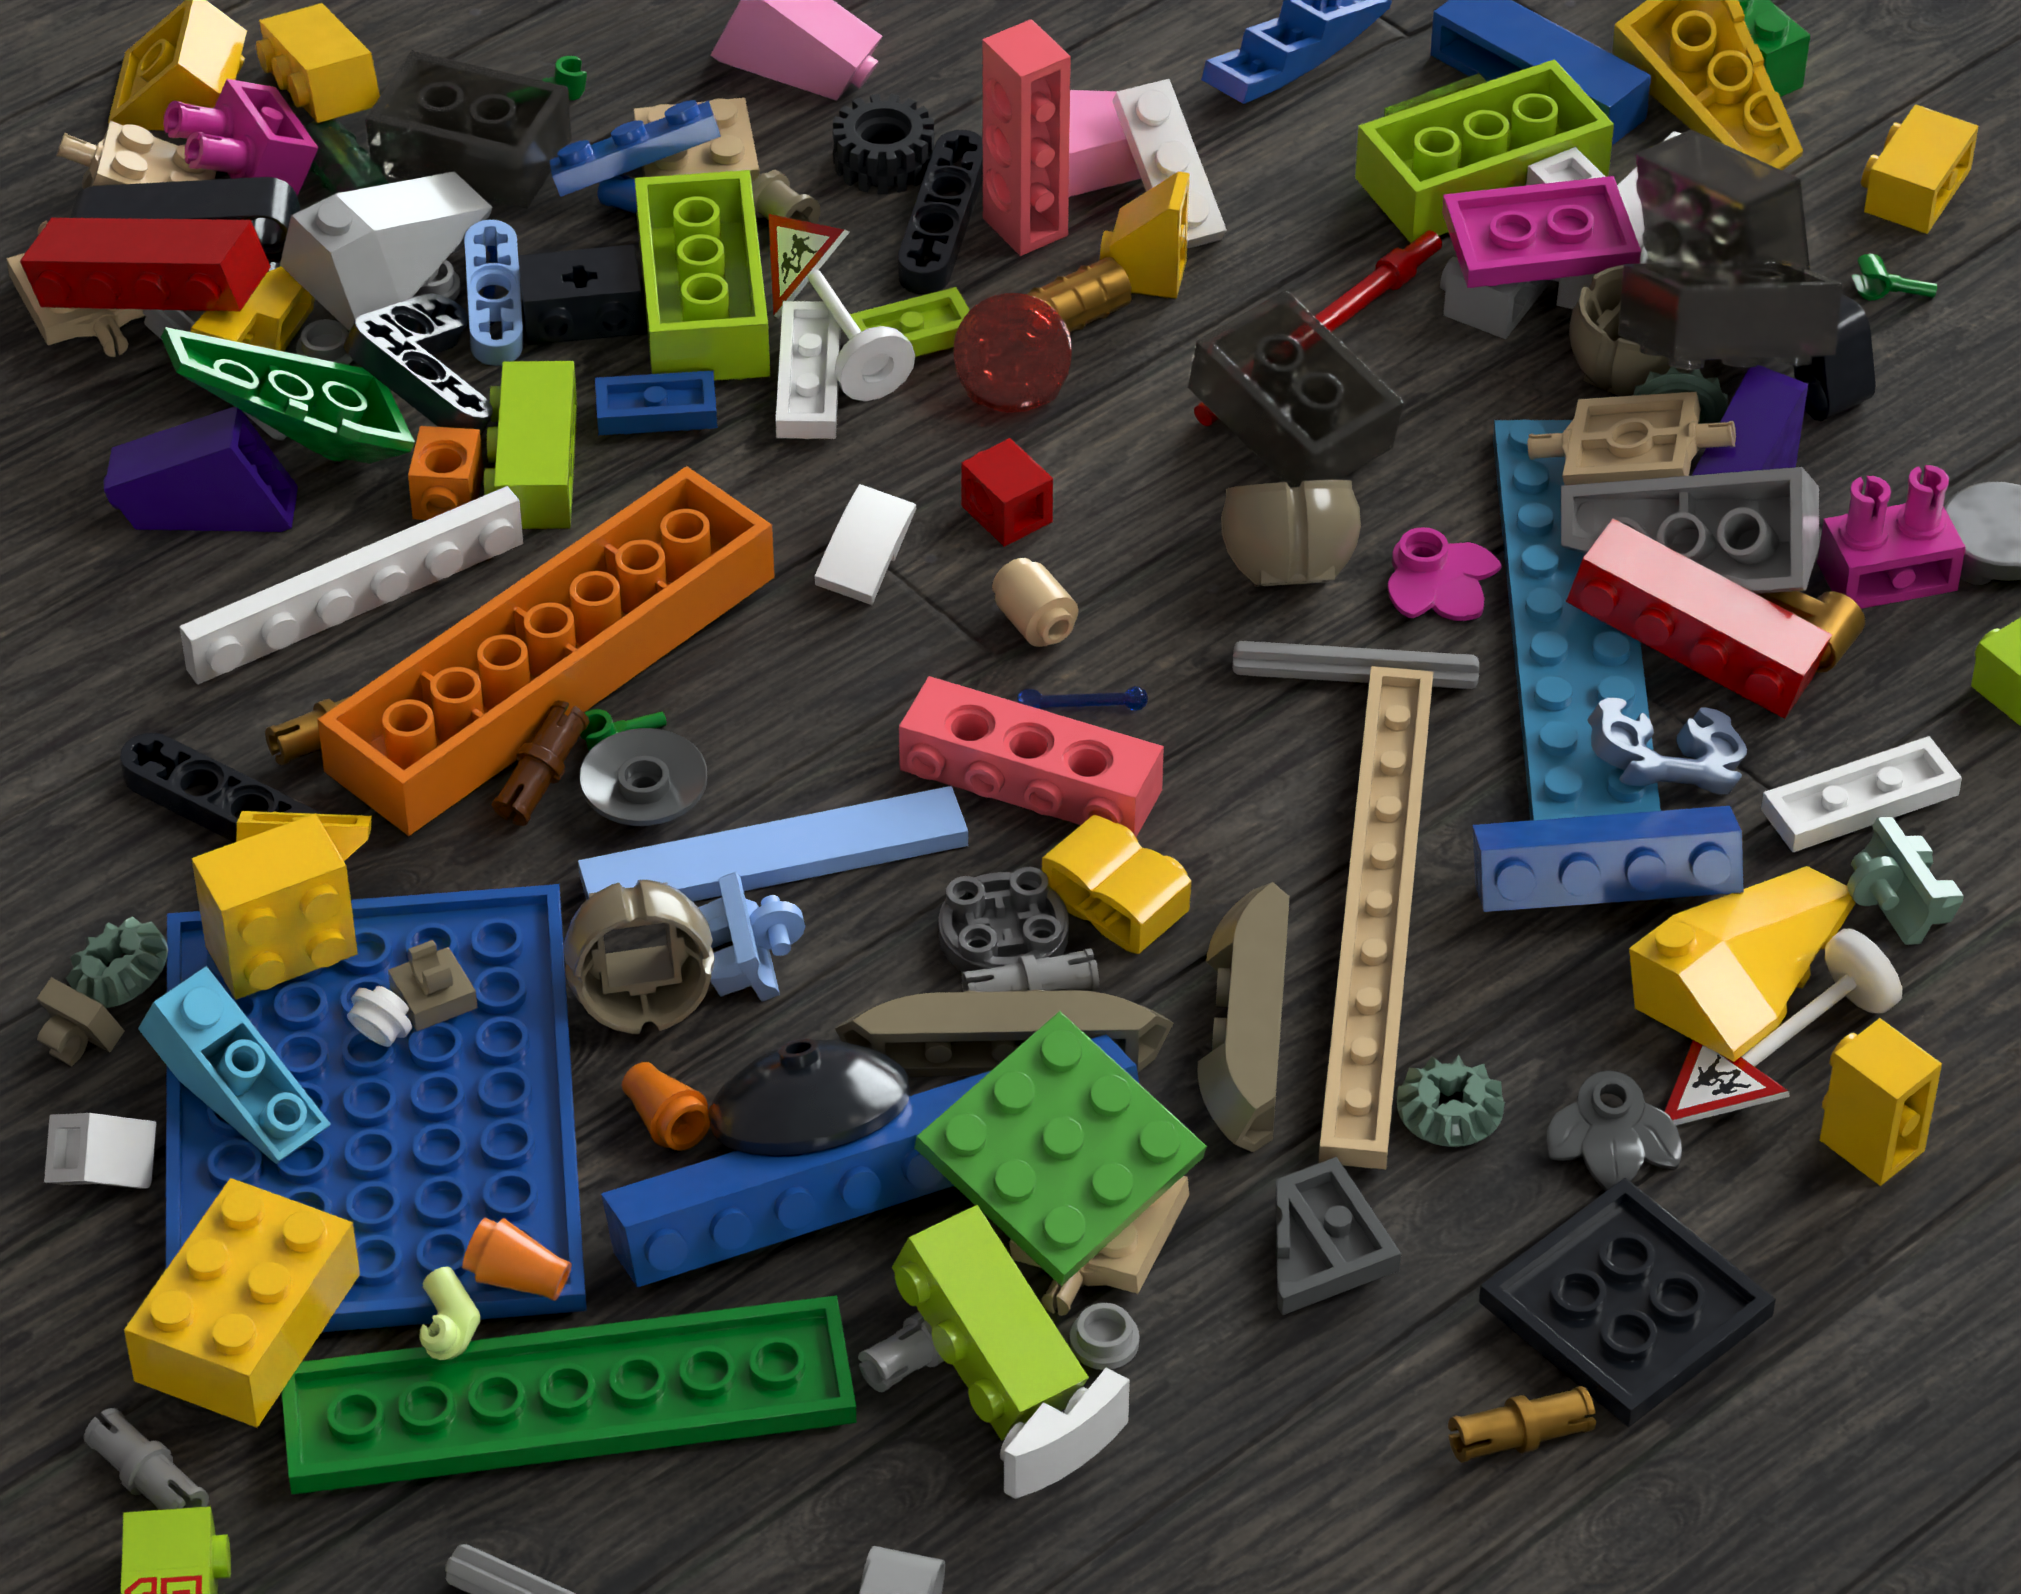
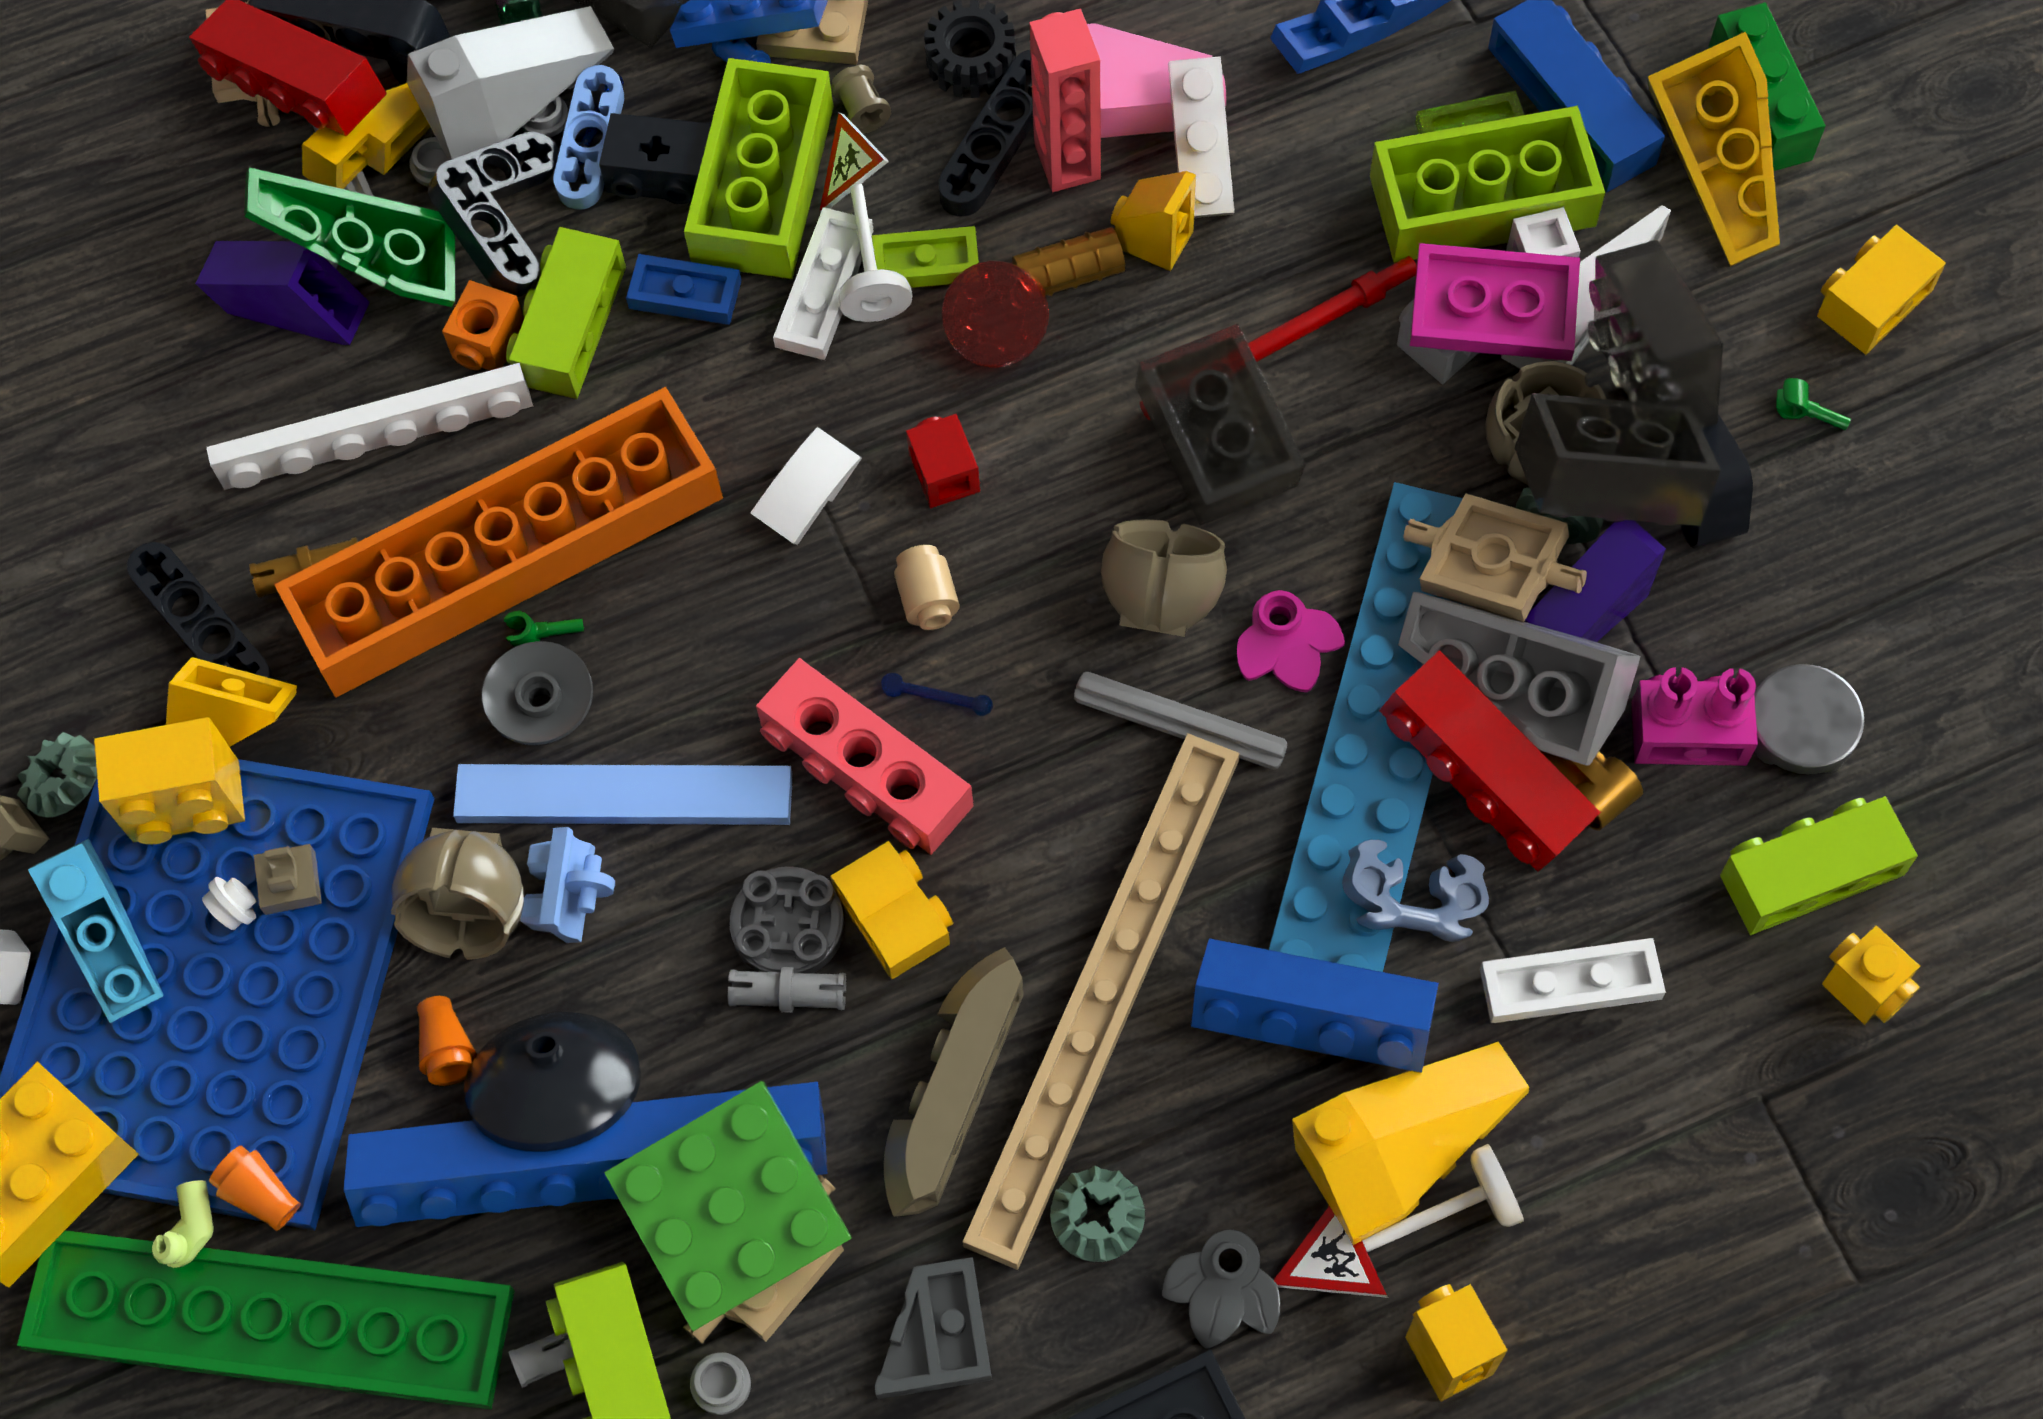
camera: 20 degrees right, 20 degrees up
reddish brown pin [491,700,590,826] -> none
dark tan brick [835,990,1174,1077] -> none
sand green hips [1847,817,1964,945] -> none

